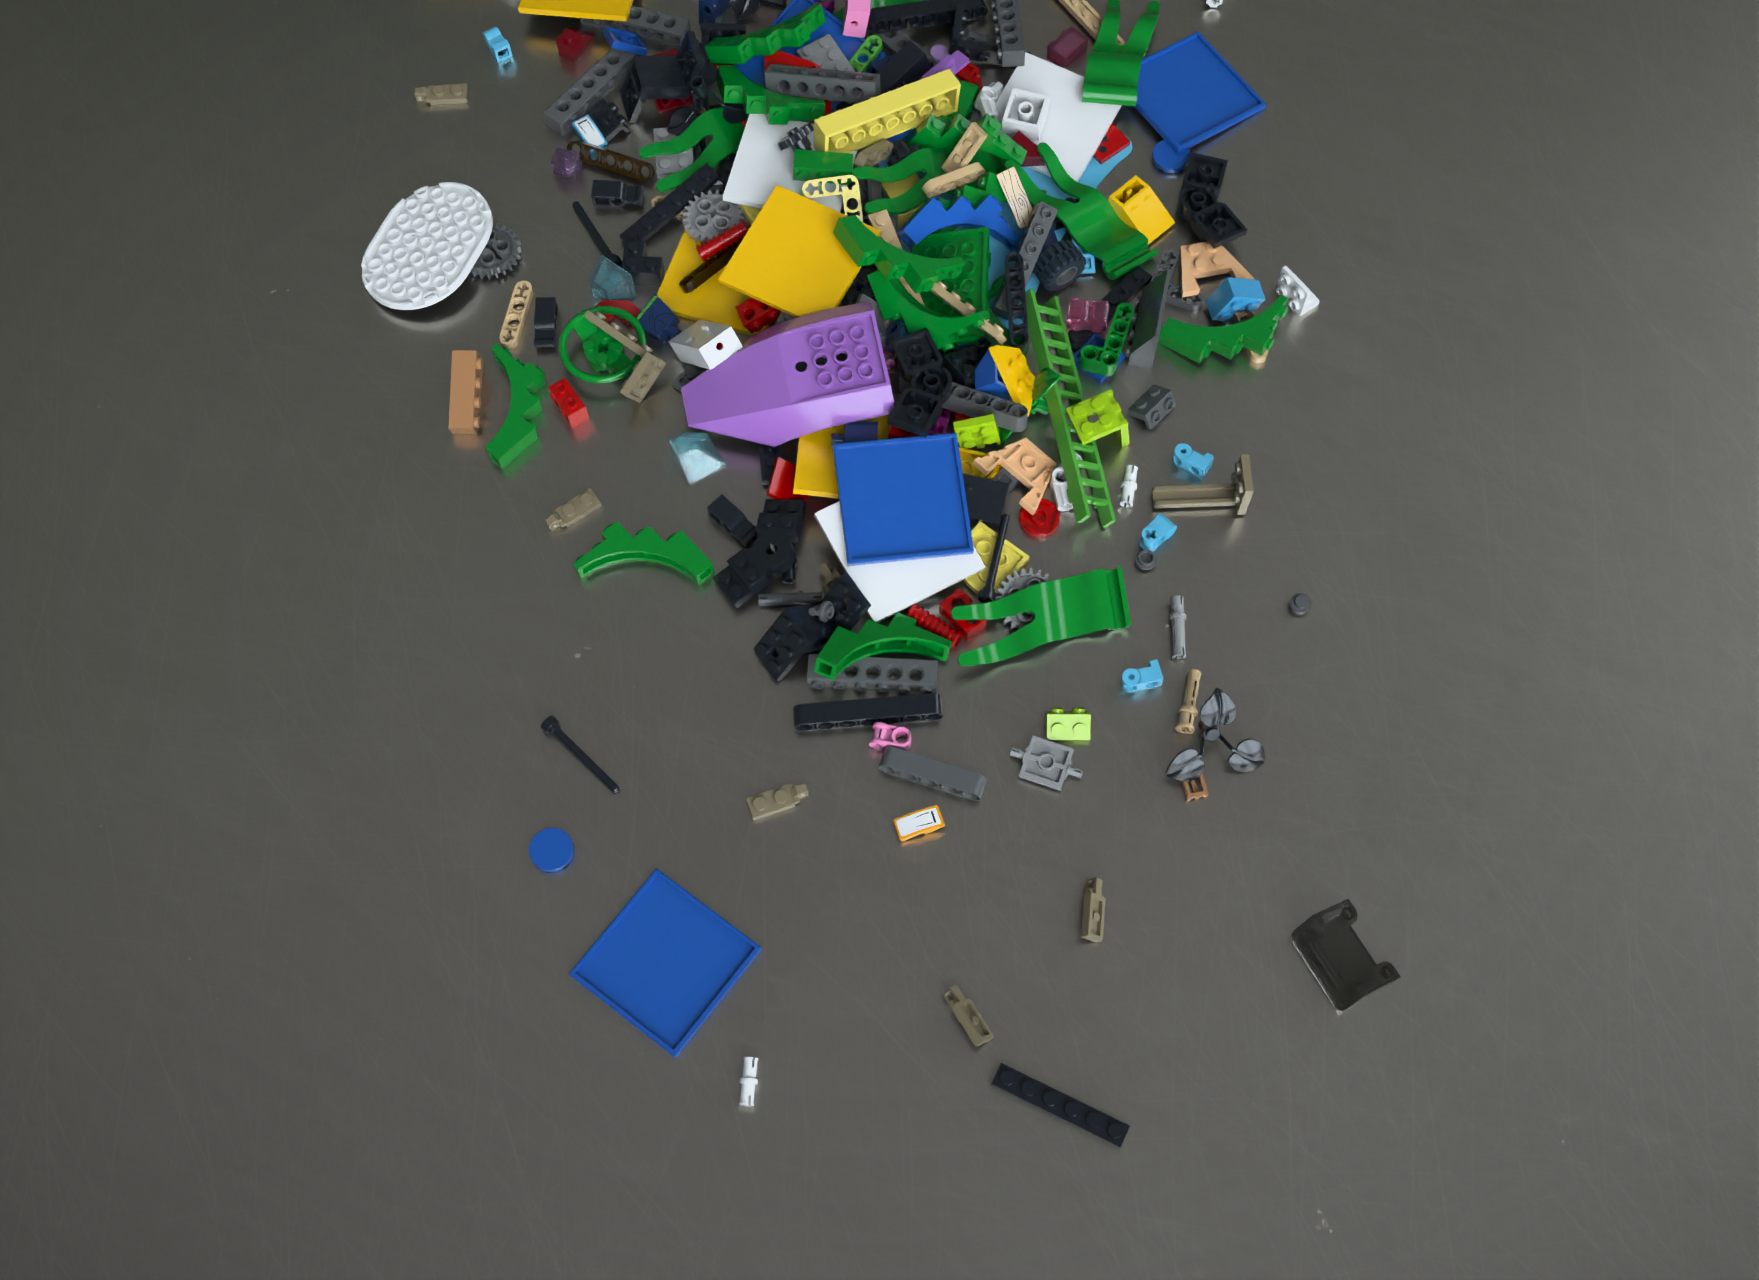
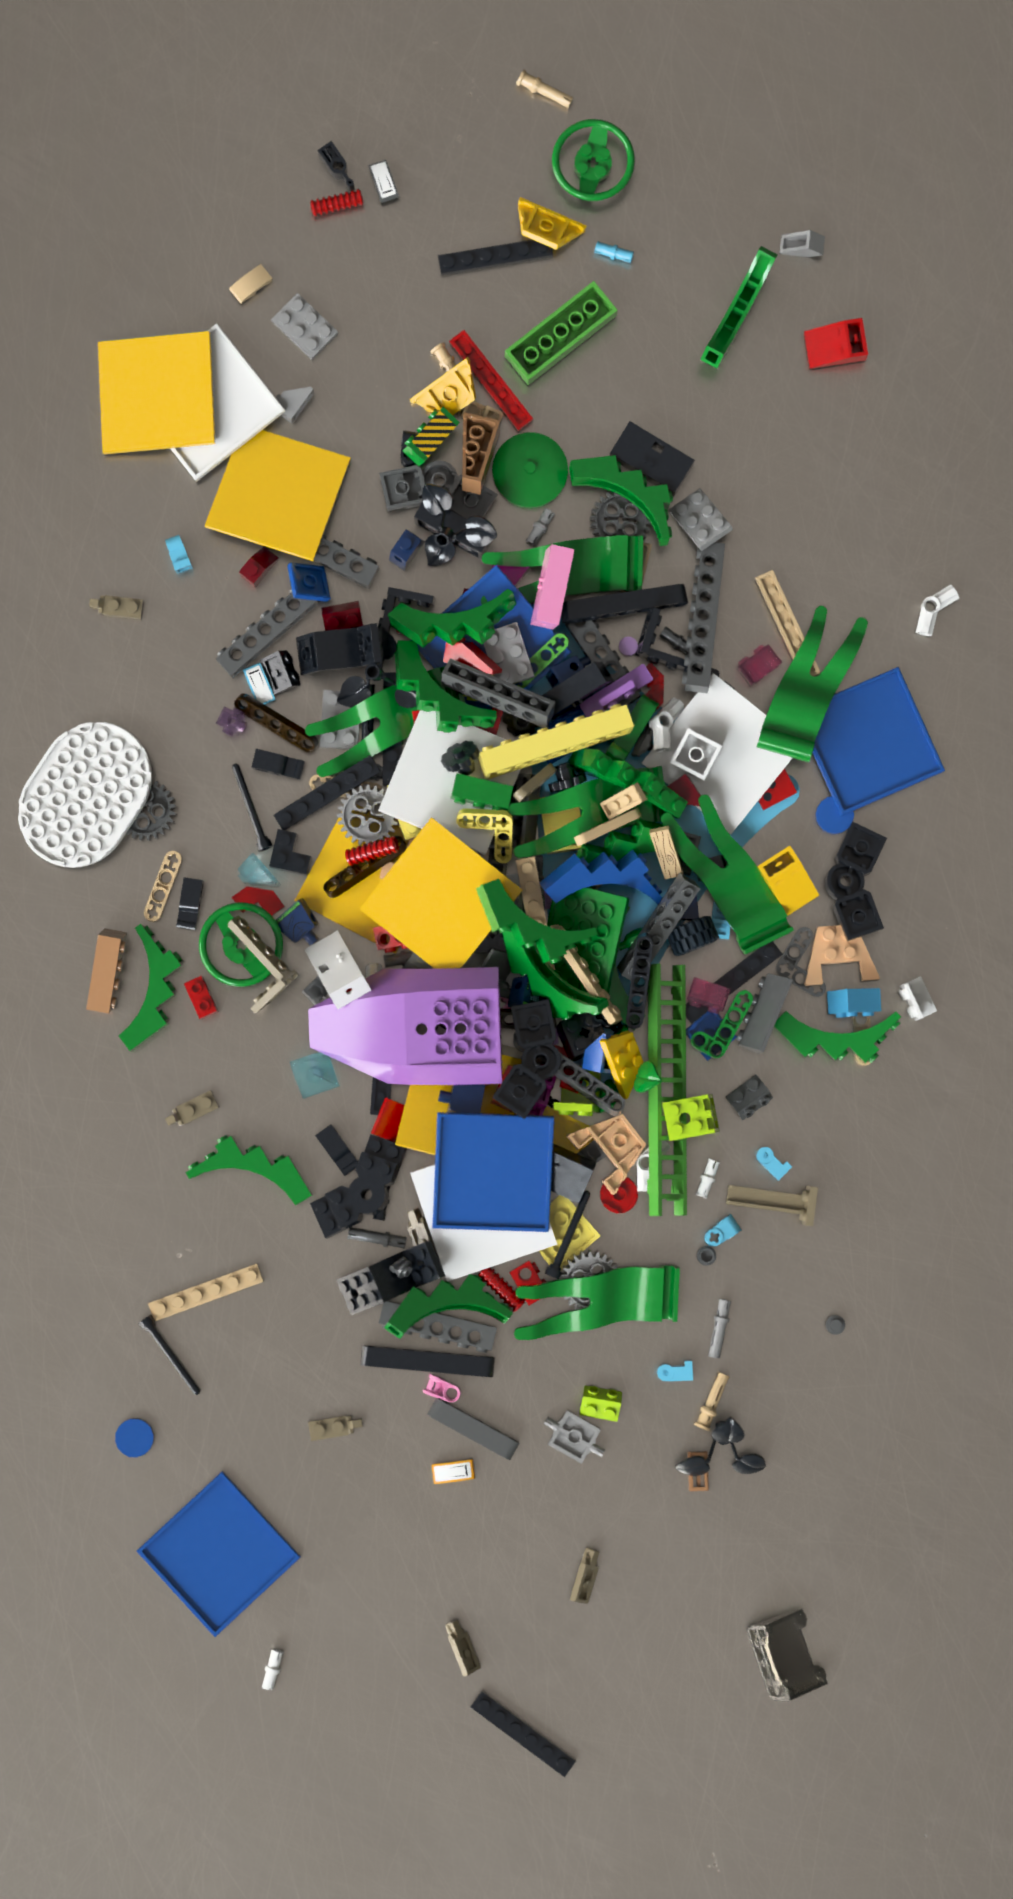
camera: 10 degrees right, 20 degrees up
none -> tan plate [148,1263,264,1322]

